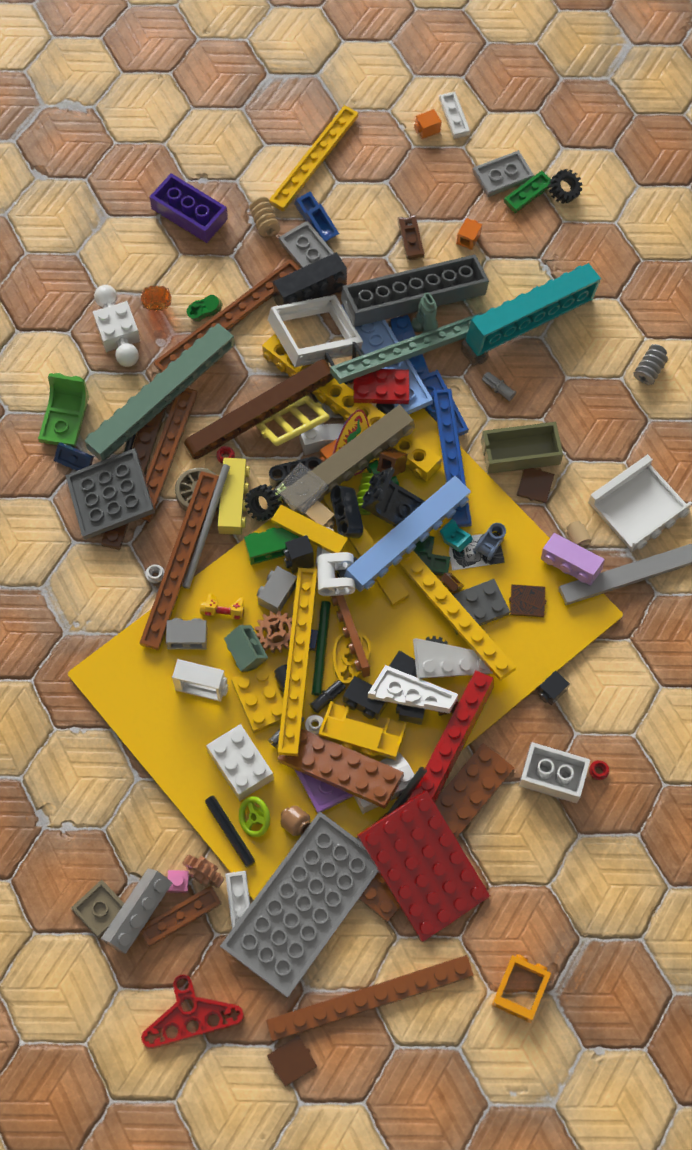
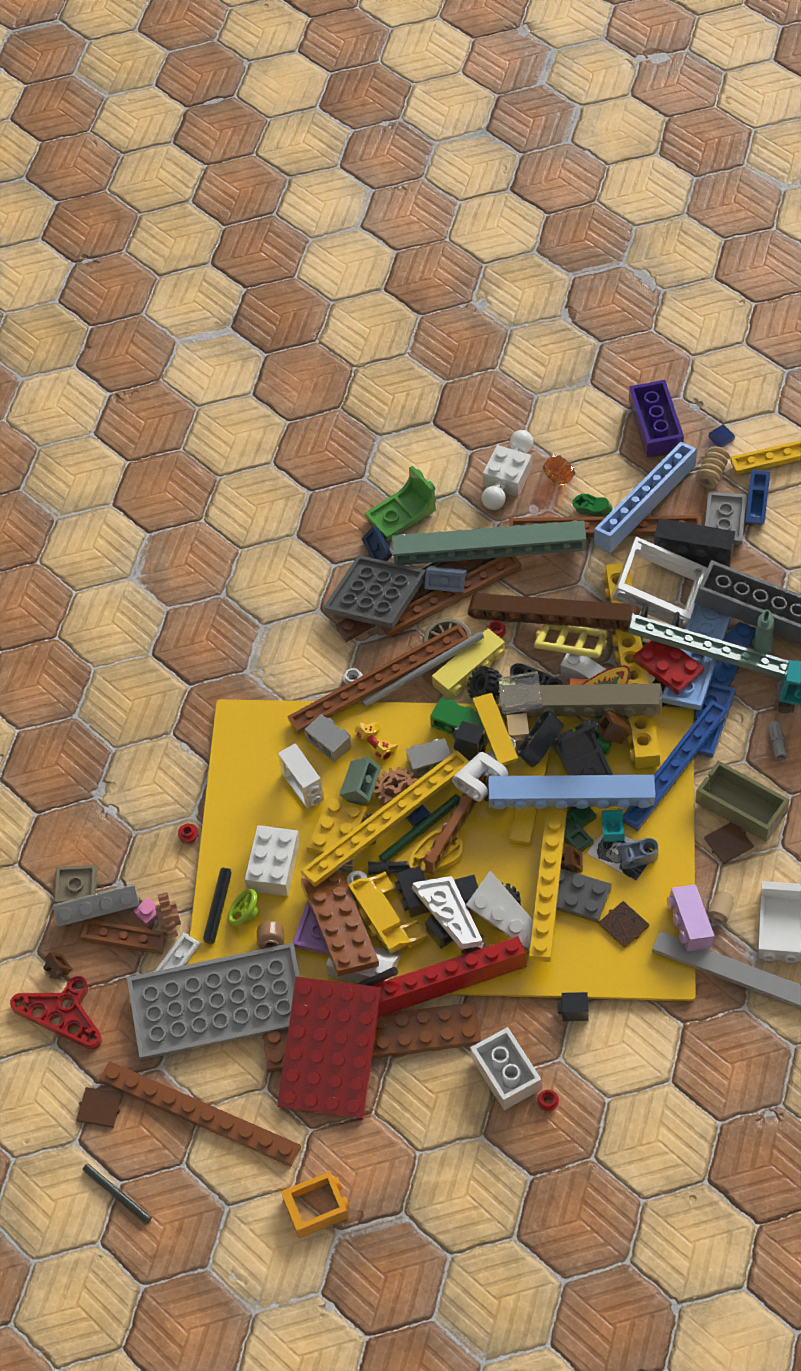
camera: 50 degrees right, 10 degrees down
none -> reddish brown tile [43,952,73,979]
none -> pearl dark grey bar [82,1163,152,1224]
none -> red plate [178,823,198,843]
none -> sand blue panel [425,566,467,593]
none -> light blue brick [594,442,697,553]
none -> clear blue tile [708,424,735,448]

